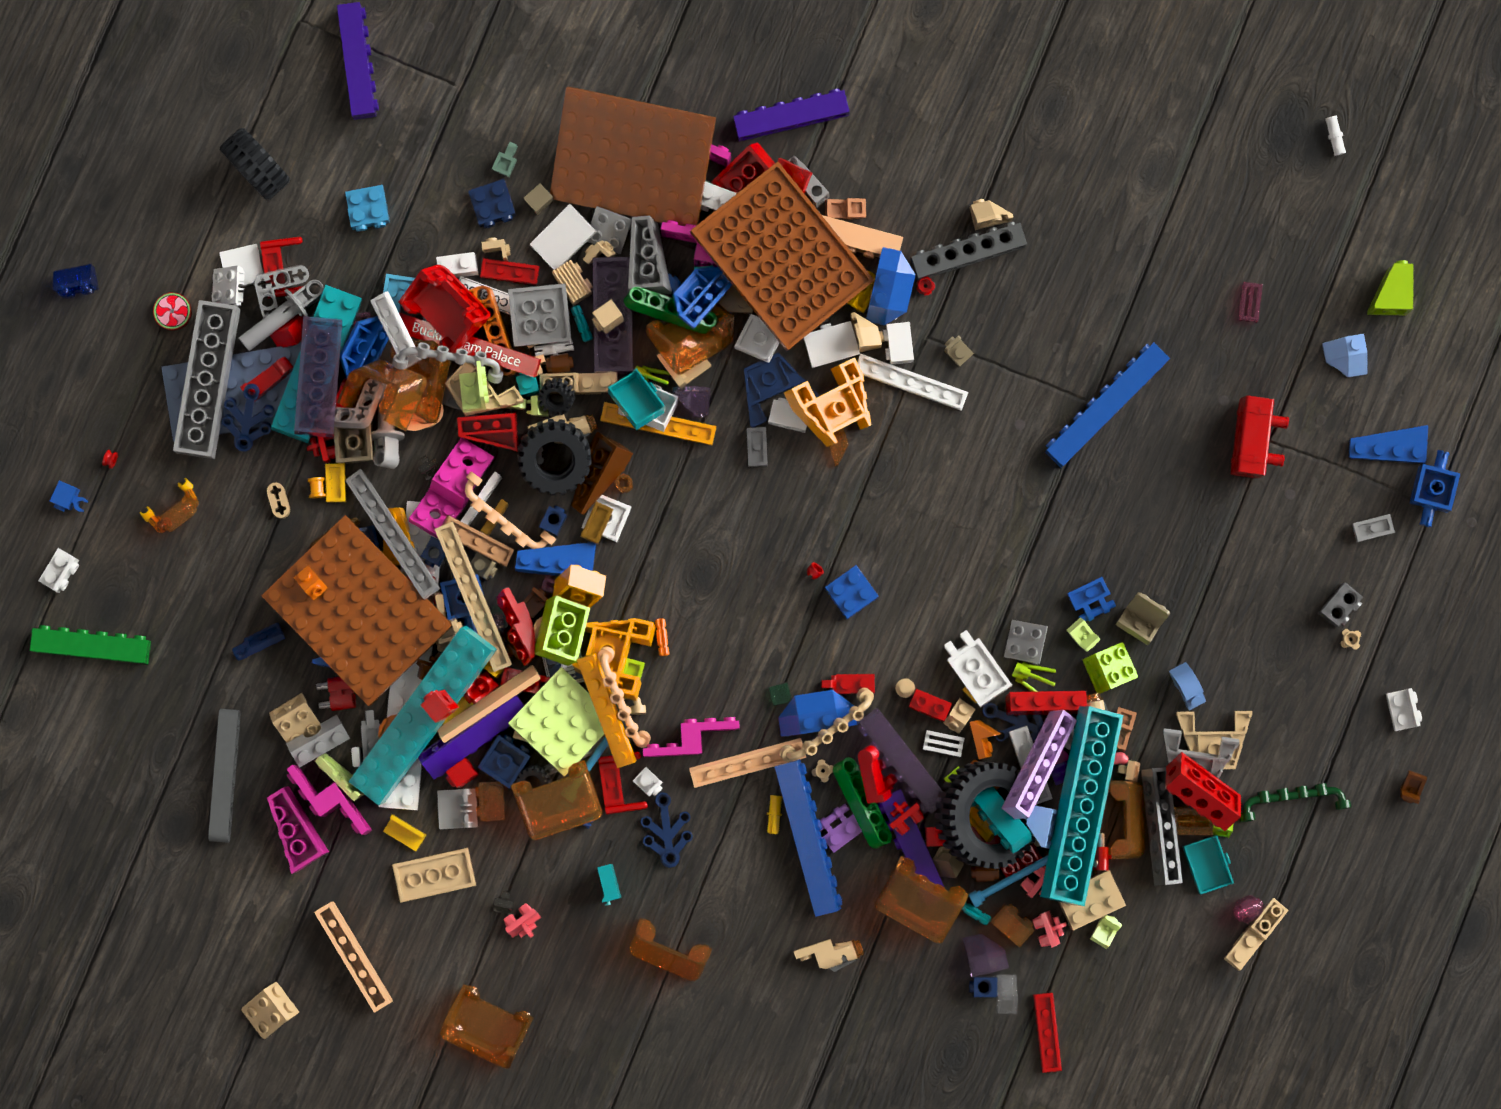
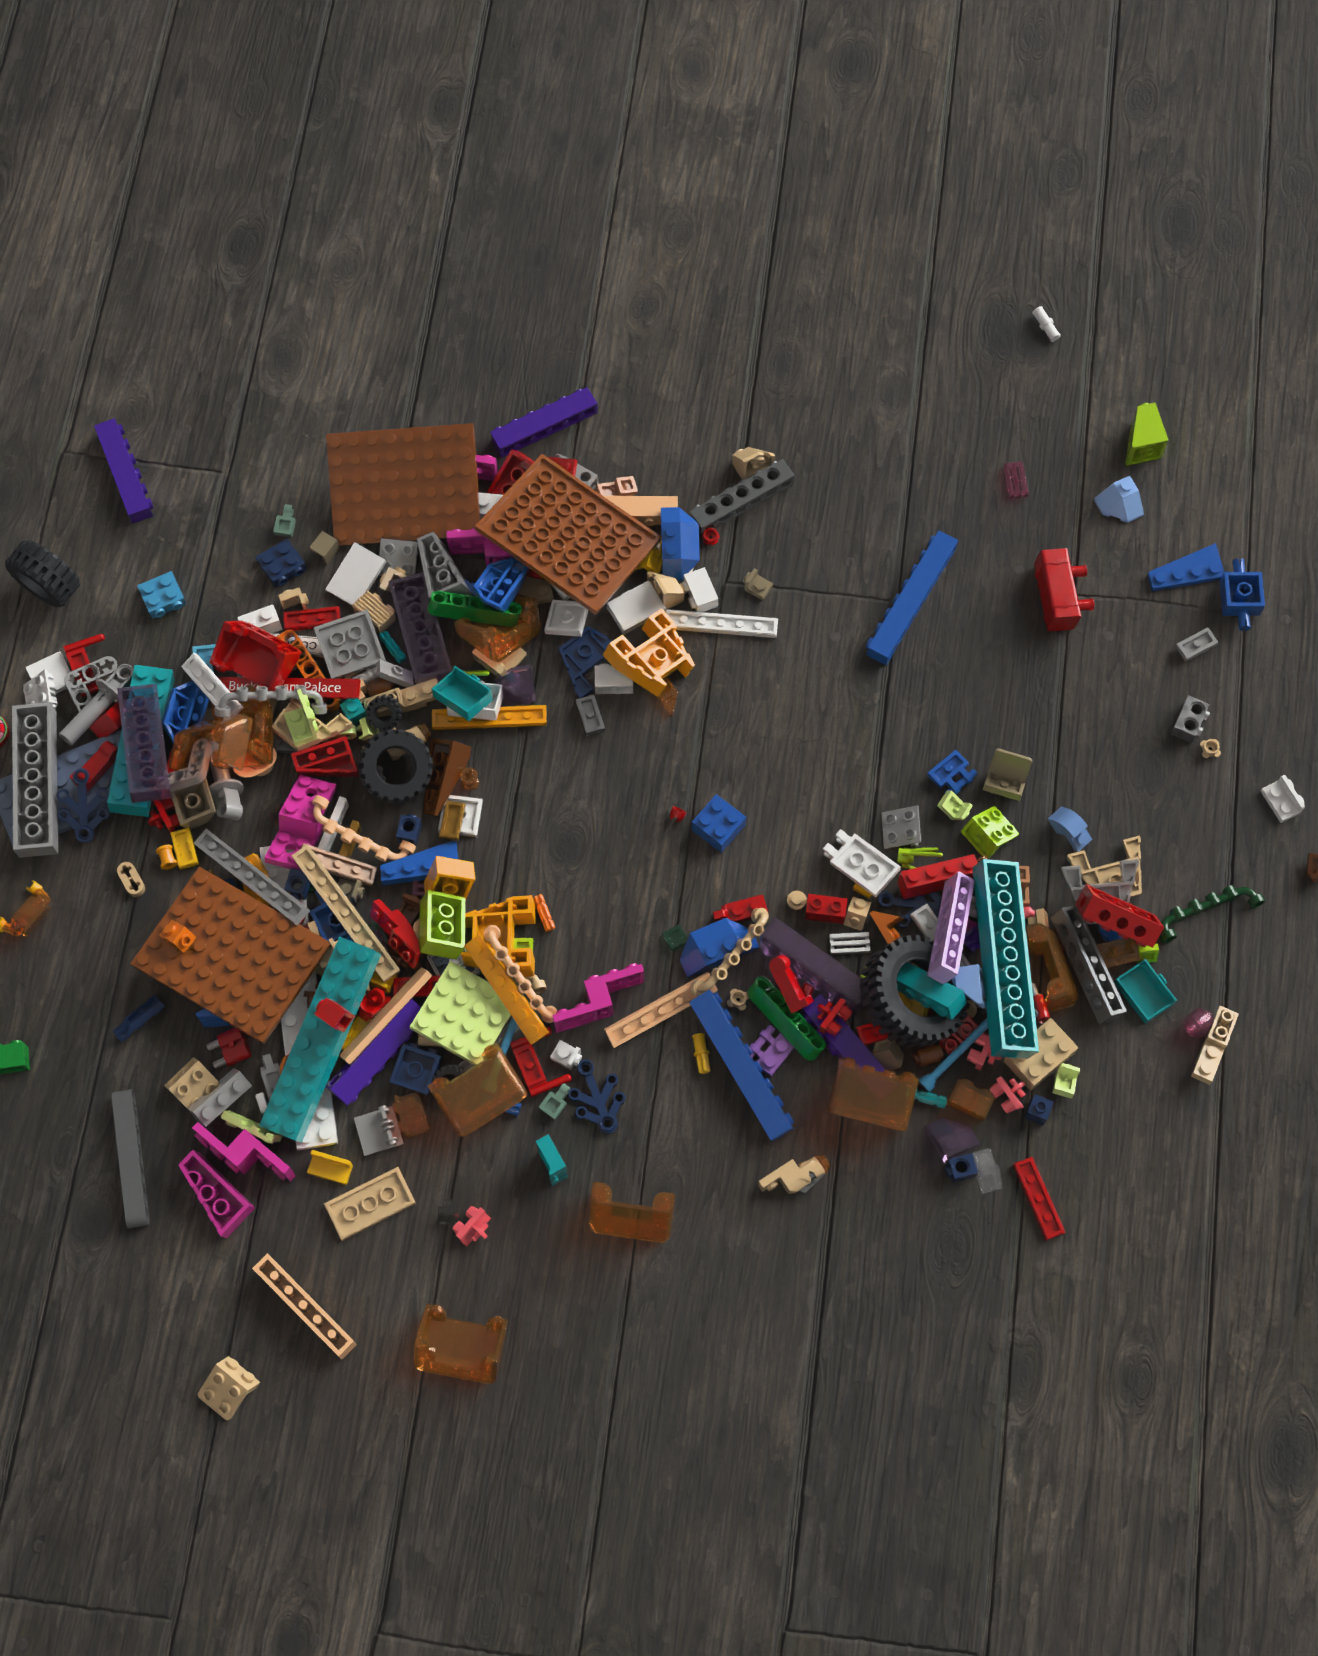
camera: 15 degrees left, 15 degrees down
red brick [446,758,479,788] -> none
tan brick [592,299,624,334] -> none
none -> light grey plate [376,659,414,688]
none -> sand green plate [538,1083,570,1120]
none -> dark blue brick [1025,1094,1053,1126]

